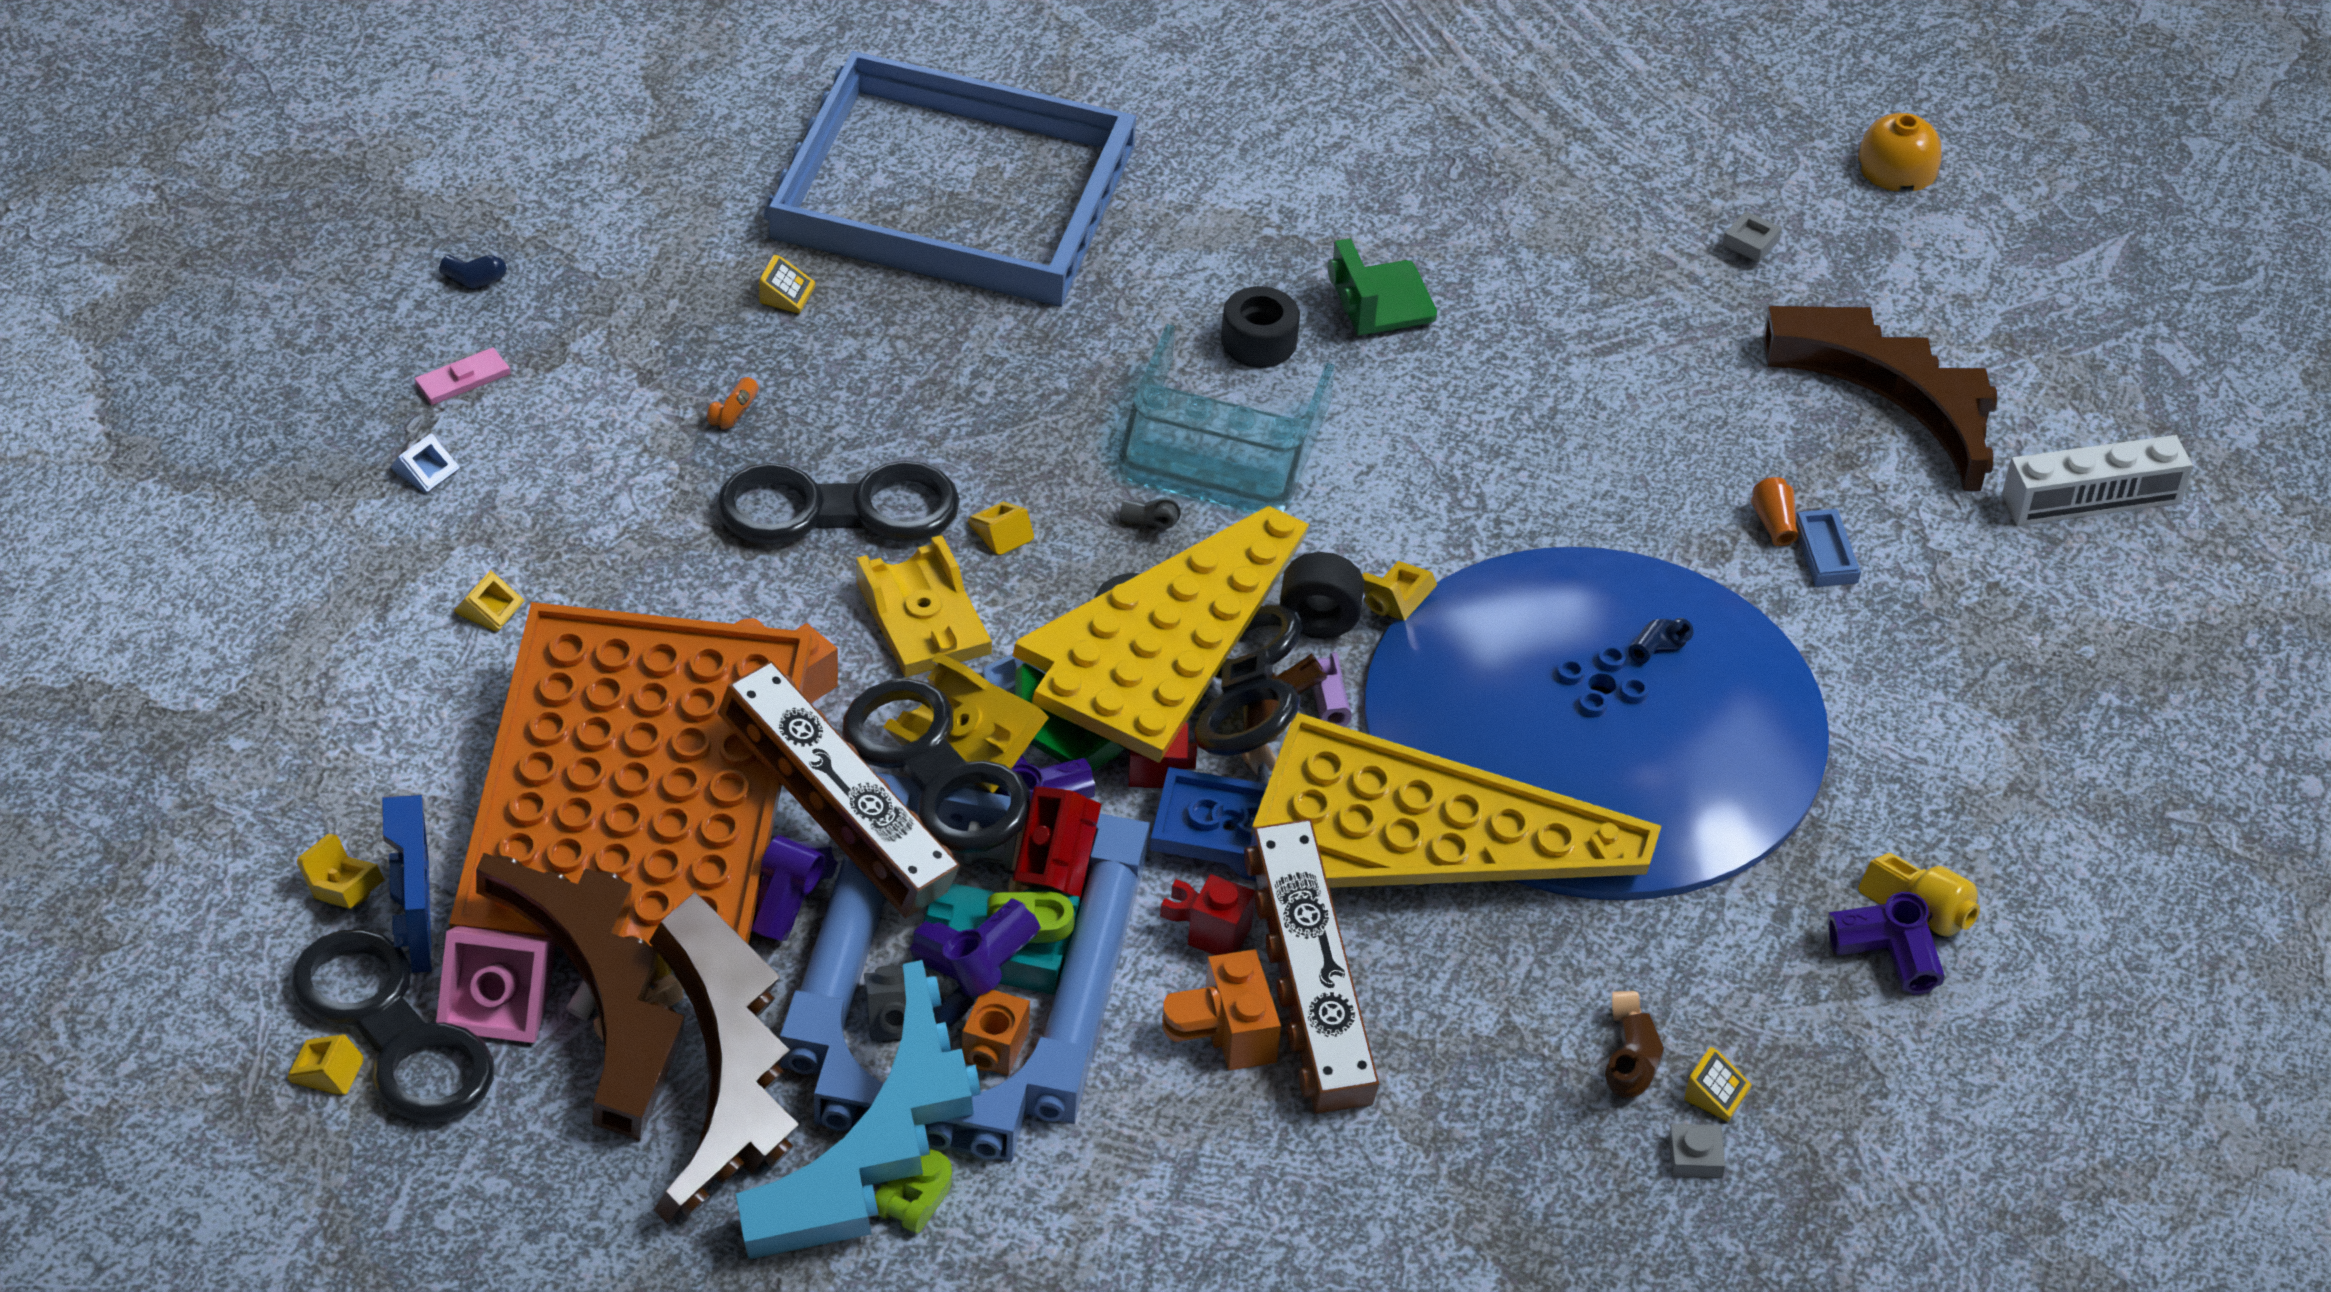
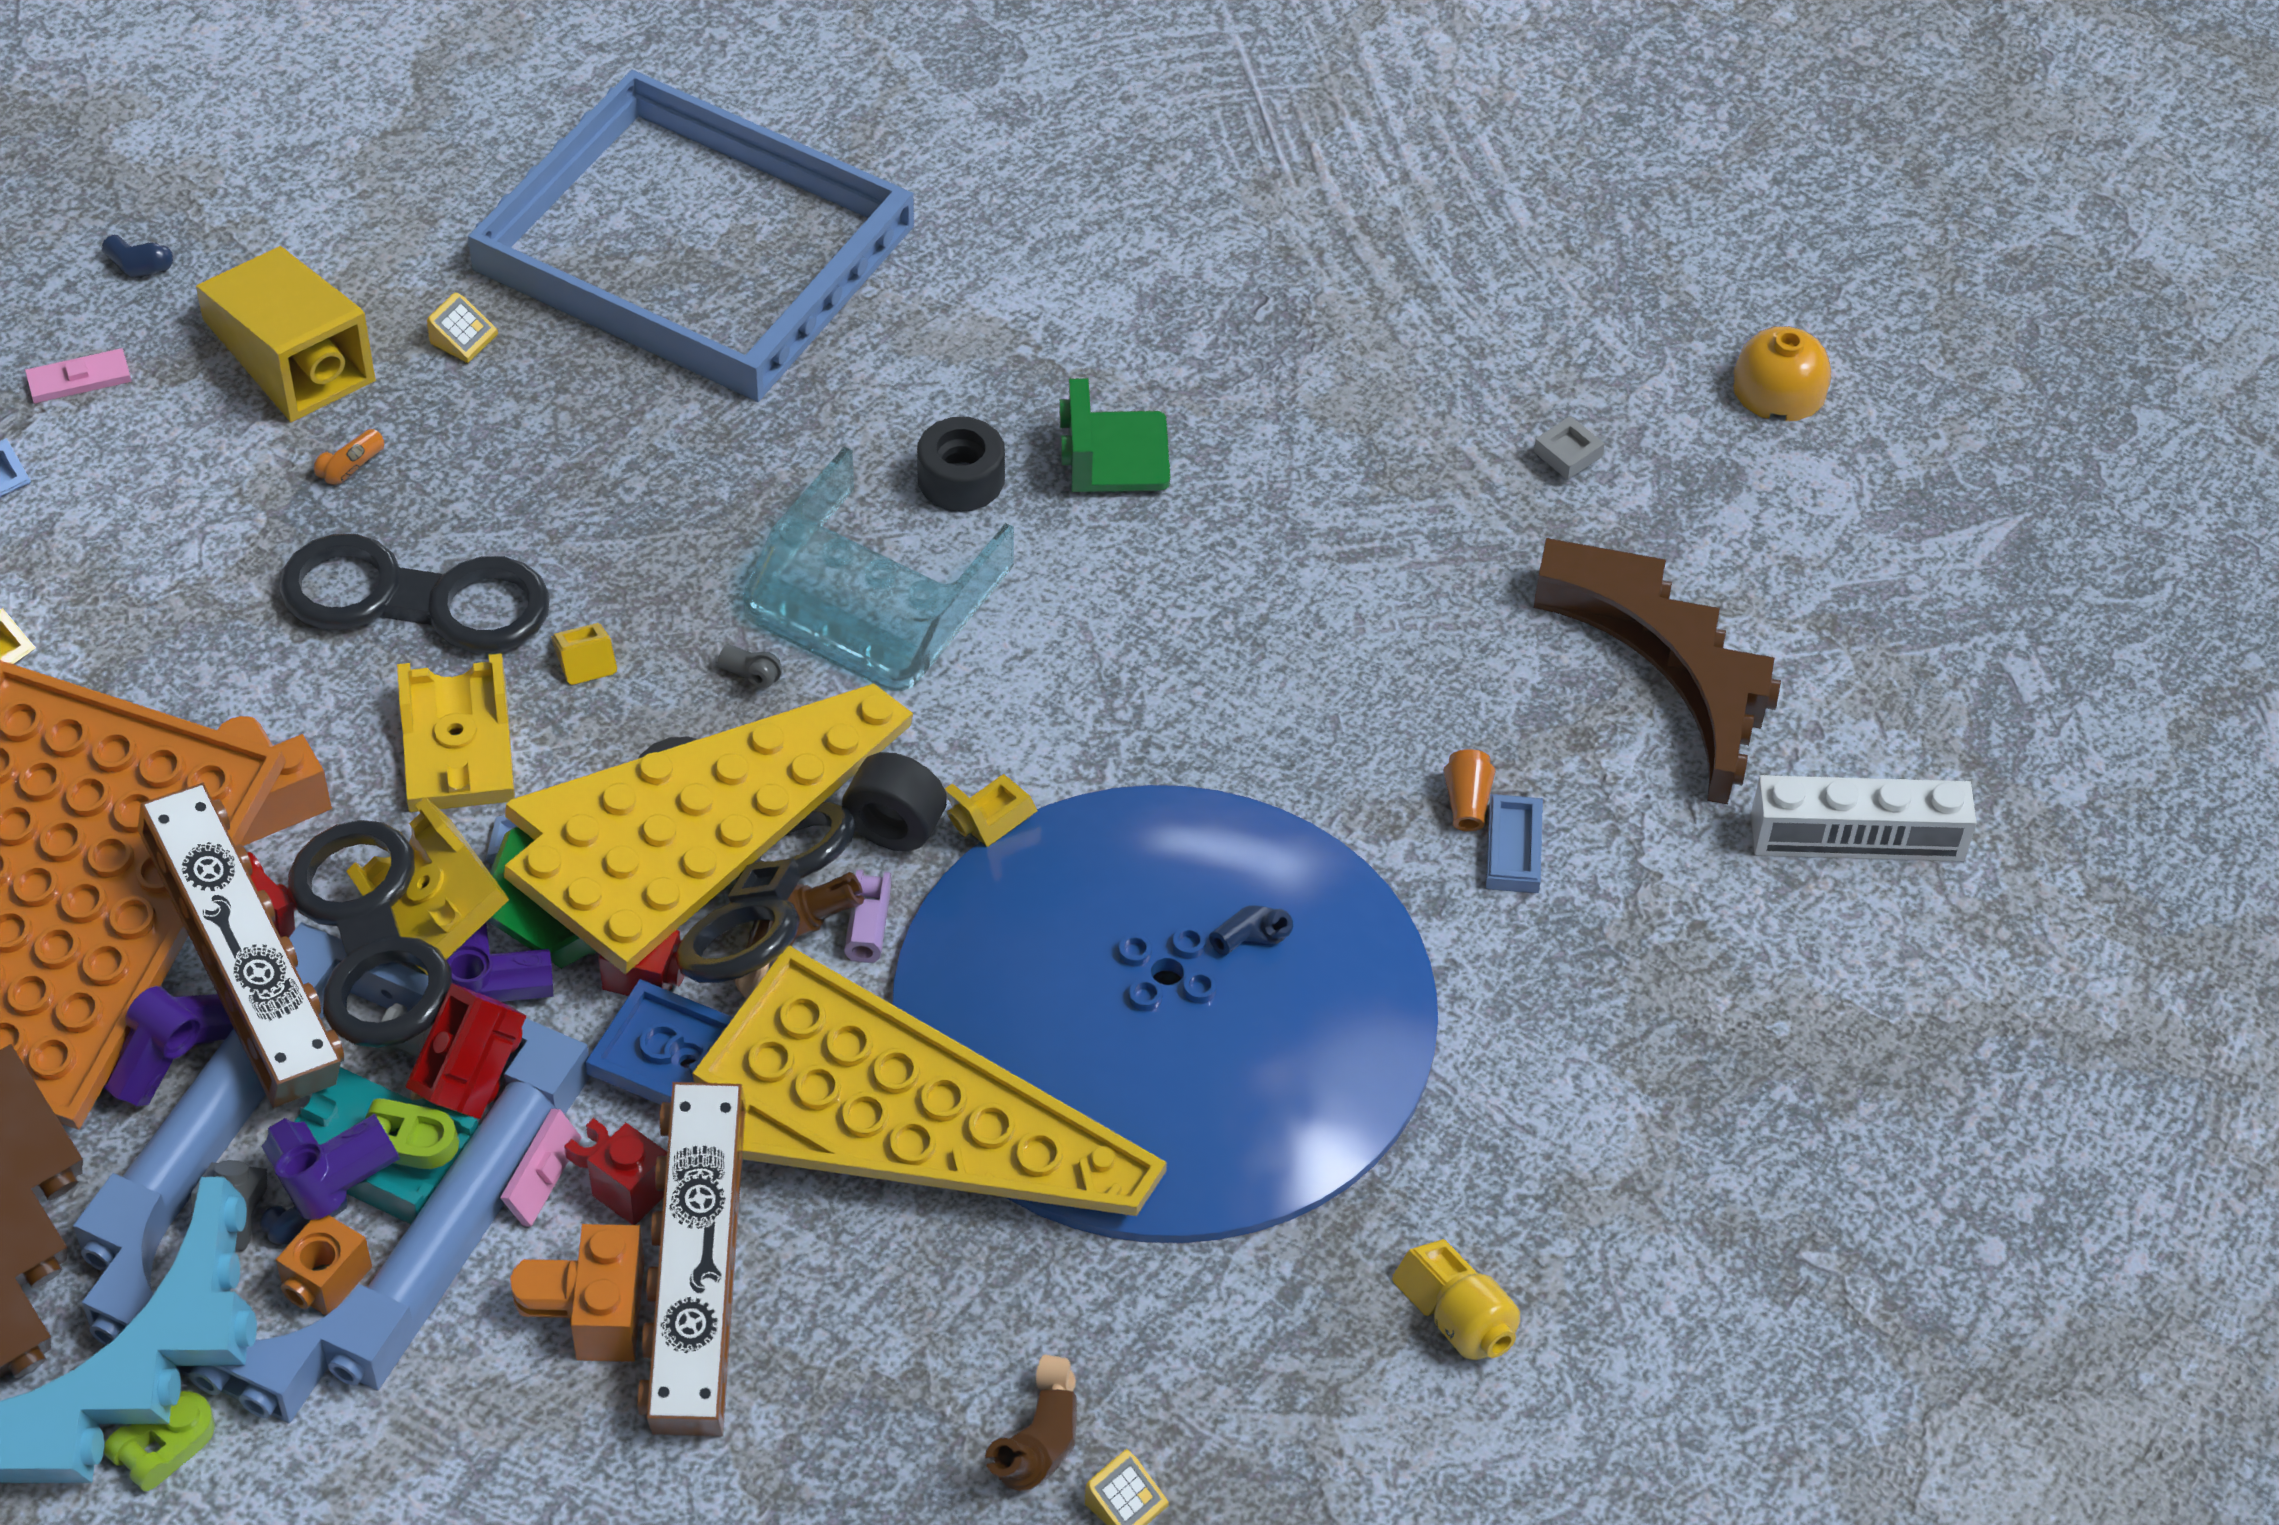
camera: 15 degrees right, 5 degrees up
dark purple piece [1827,892,1945,996] -> none
none -> yellow slope [196,245,376,423]
none -> bright pink piece [500,1109,582,1227]

